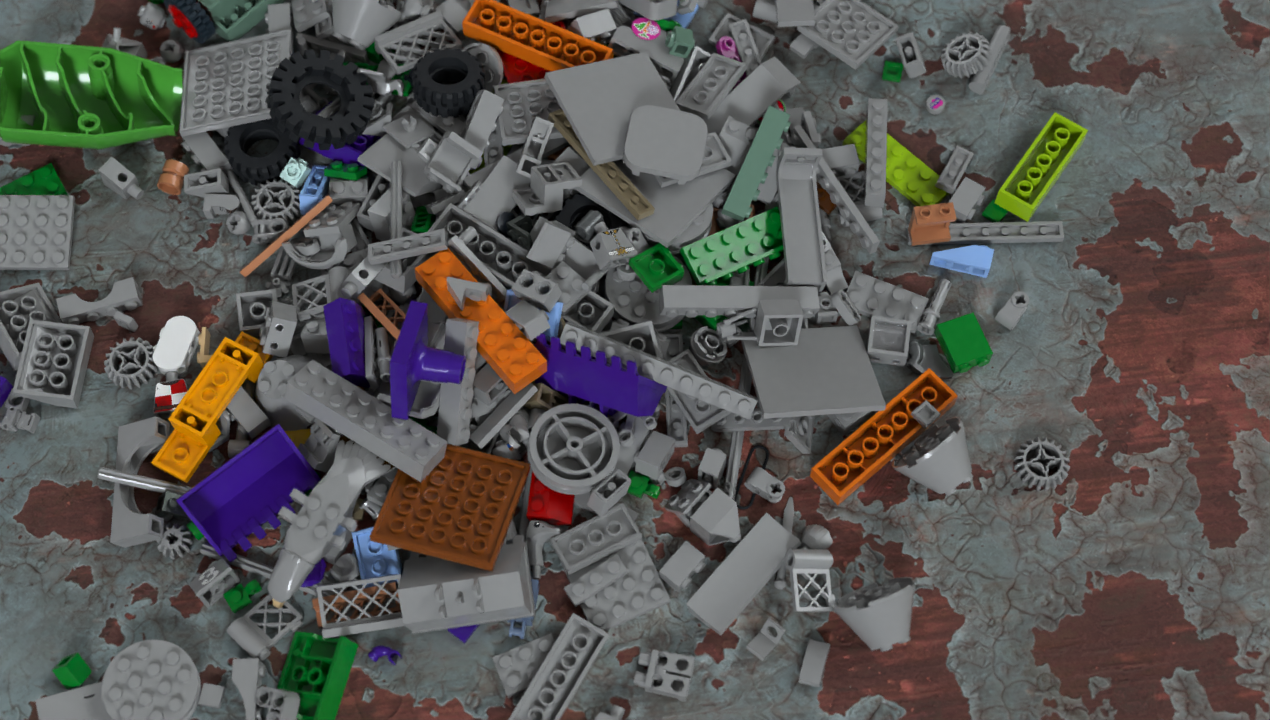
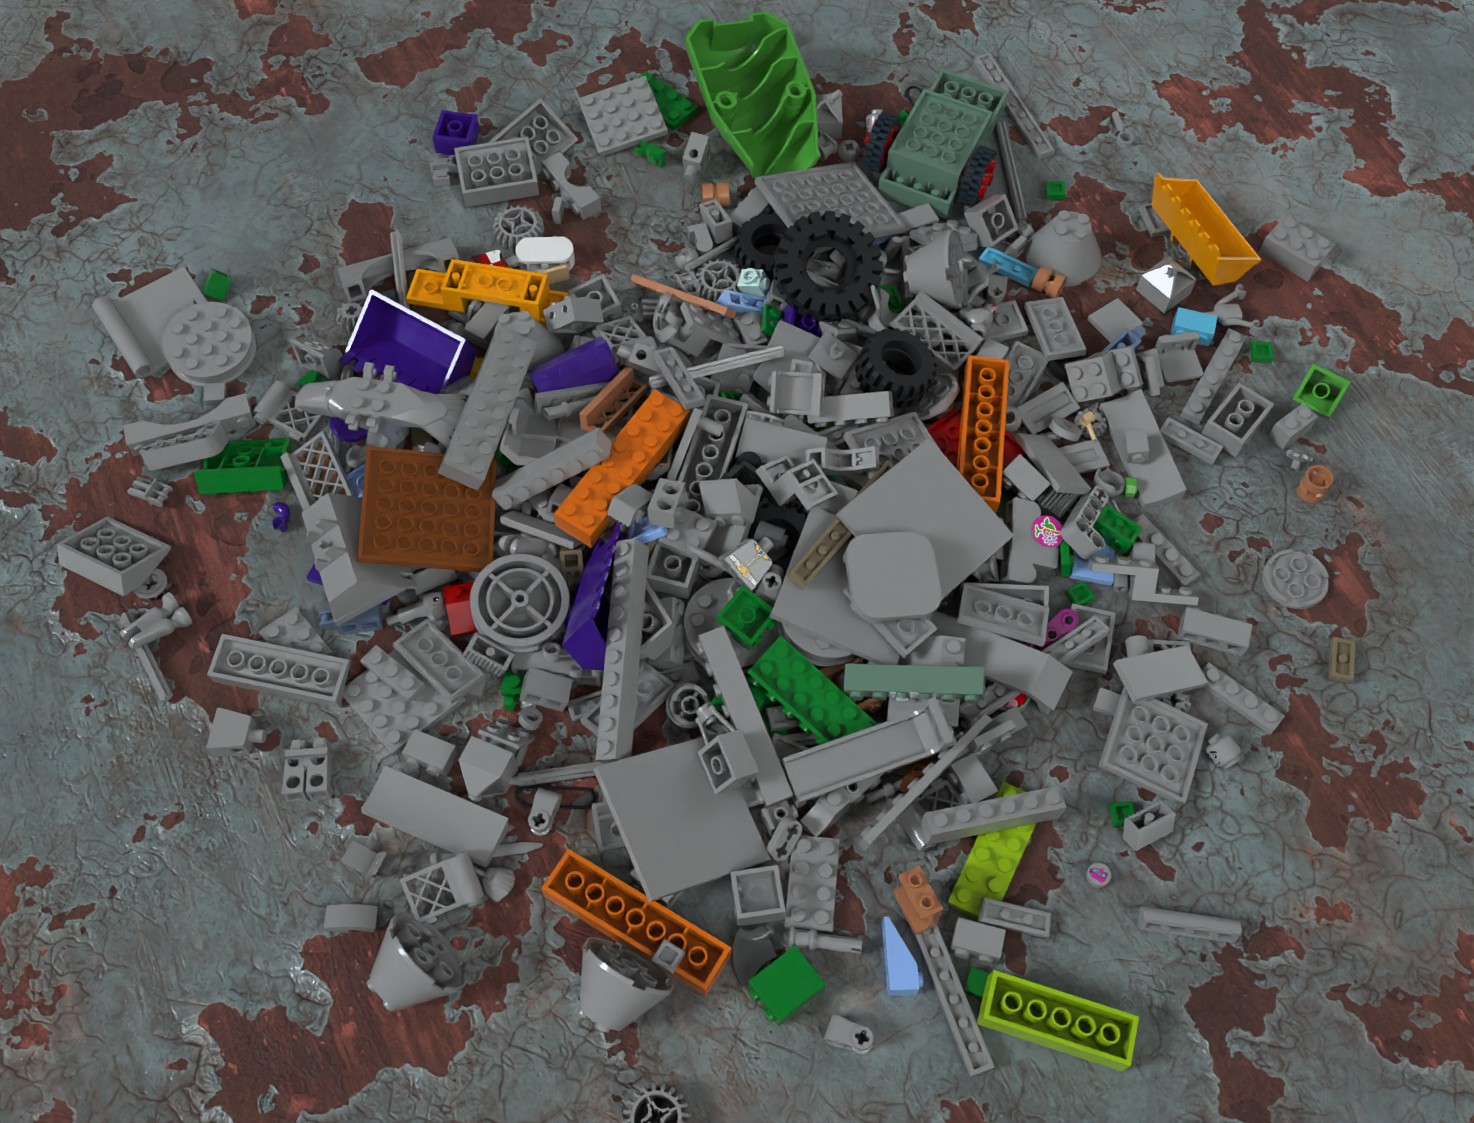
camera: 70 degrees right, 5 degrees down
dark purple piece [390,301,466,420] -> none
light grey slope [446,276,488,311] -> none
sand green brick [665,26,695,58] -> none
light grey brick [698,448,726,489] -> none
light grey gear [941,32,992,79] -> none
none -> green plate [634,140,666,168]
none -> light grey brick [763,279,787,312]
none -> green tile [1064,581,1096,606]

